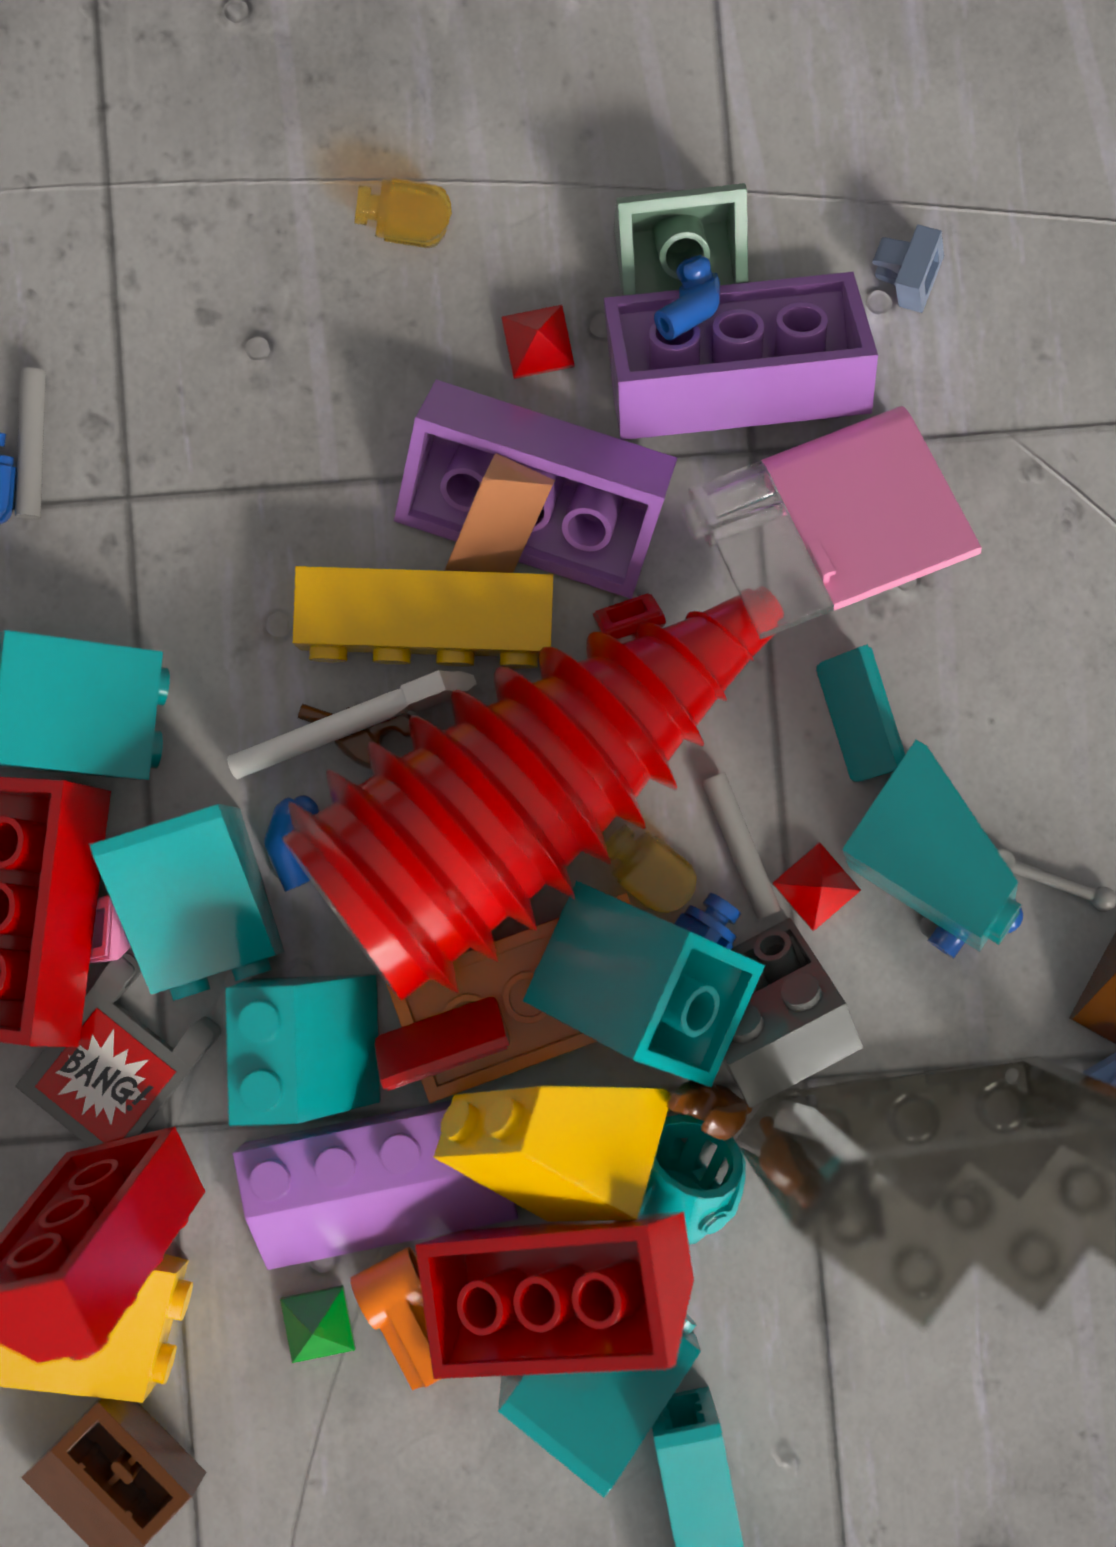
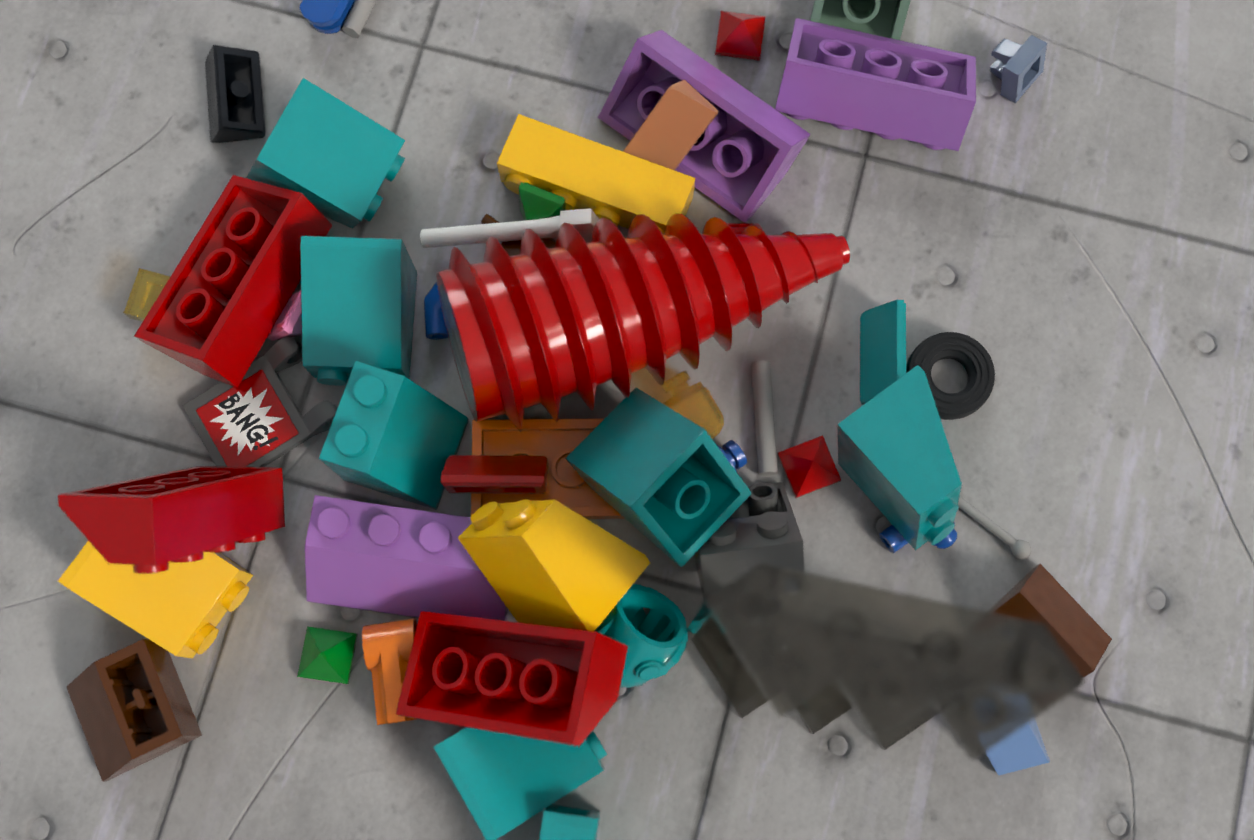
camera: 25 degrees right, 10 degrees down
blue arm [654,255,720,340] -> none
reddish brown hand [667,1080,753,1140] -> none
bright pink door [681,406,982,639] -> none
none -> green slope [518,182,565,220]
none -> black tyre [906,332,995,420]

